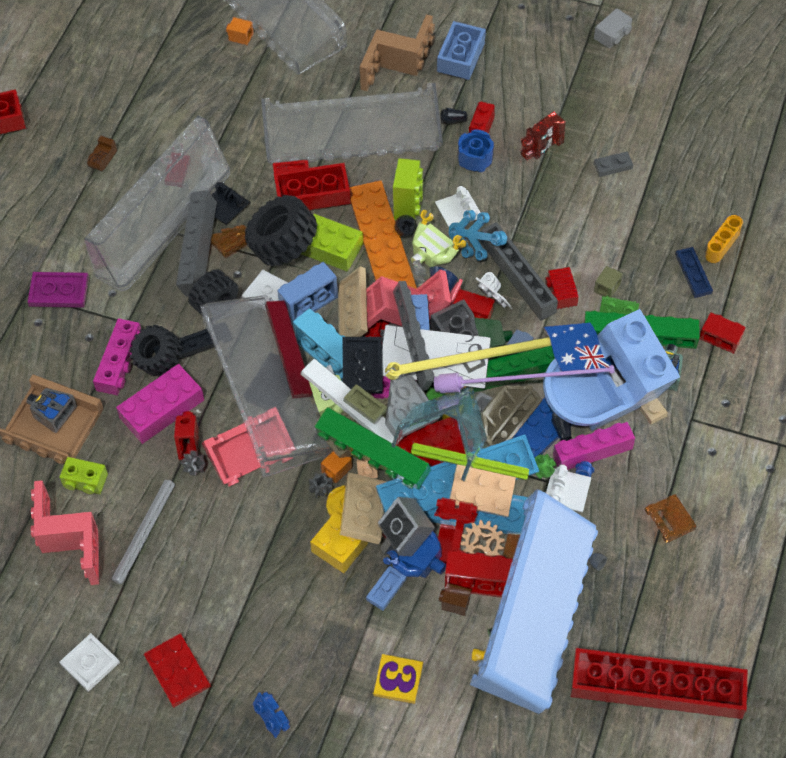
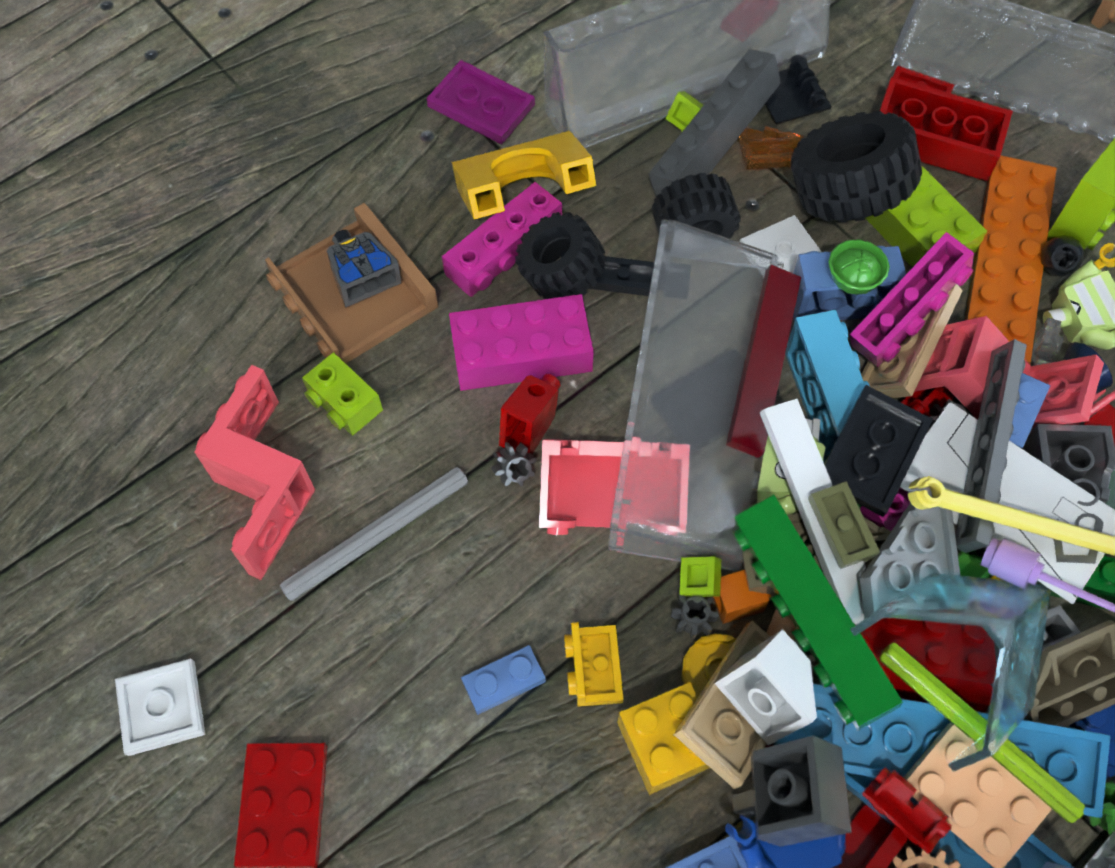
camera: 30 degrees right, 5 degrees up
none -> yellow arch [451,131,596,219]
none -> medium blue plate [461,645,546,715]
none -> yellow bracket [564,622,624,707]
none -> lime tile [665,91,704,132]
none -> lime plate [680,556,722,597]
none -> white slope [715,629,817,745]
none -> bright green hat [828,239,890,295]
none -> dark pink brick [850,232,974,367]

